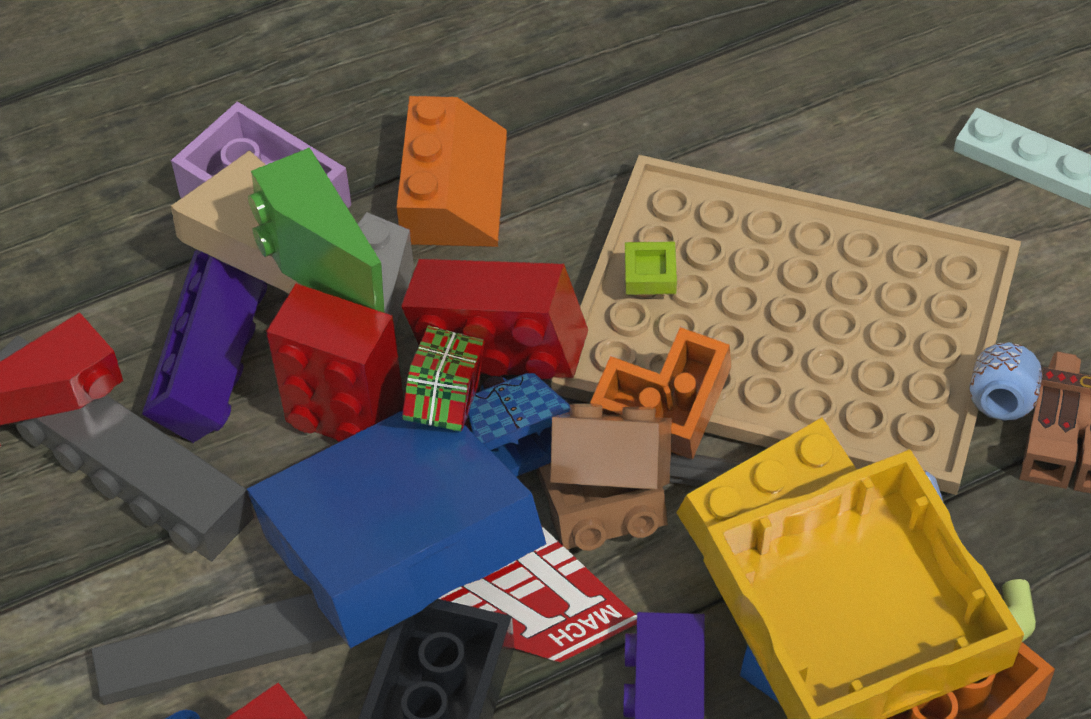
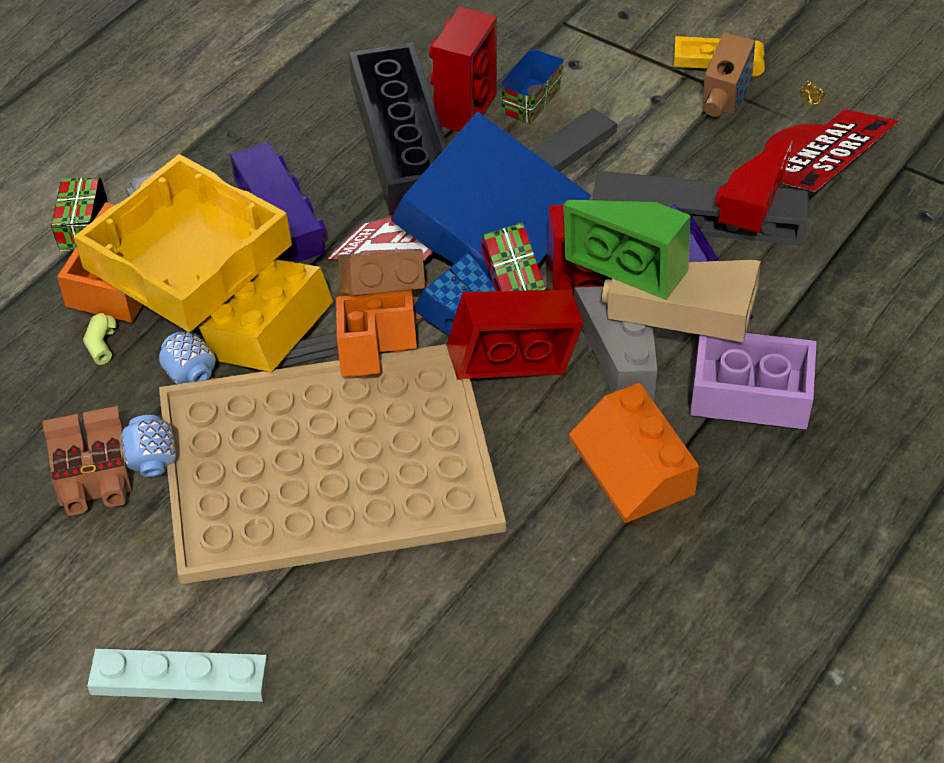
camera: 150 degrees right, 5 degrees down
lime plate [625,242,677,295] -> none

